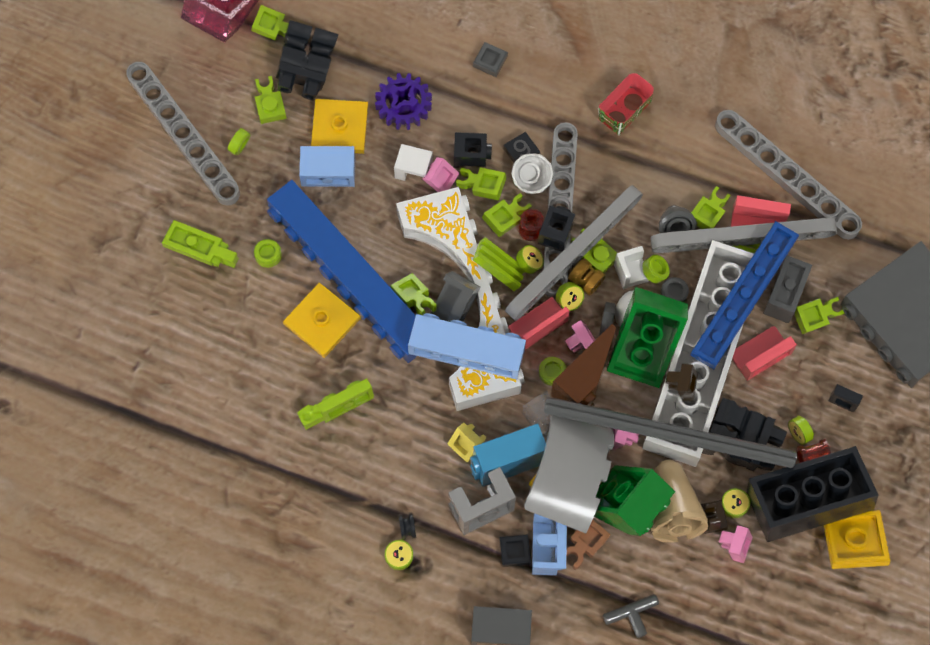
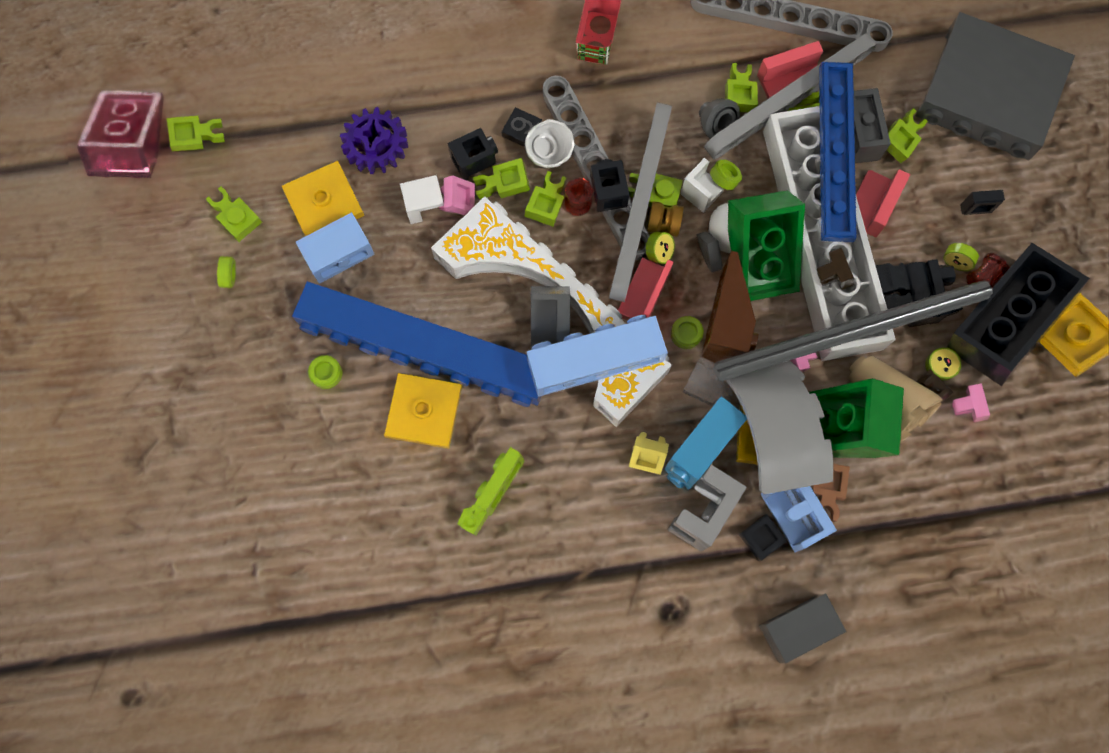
camera: 30 degrees left, 5 degrees up
light grey beam [126,62,240,206] -> none
lime hinge [162,220,239,268] -> none
black hips [276,20,339,101] -> none
light yellow tile [385,540,413,570] -> none
lime plate [390,273,436,315] -> none
black bush [398,512,416,540] -> none
dark grey tile [473,42,508,77] -> none
lime tile [473,237,525,291] -> none
tile [516,245,544,274] -> none
bright pink tile [565,320,595,353] -> none
dark grey piece [603,594,659,638] -> none
dark grey tile [660,277,689,302] -> none

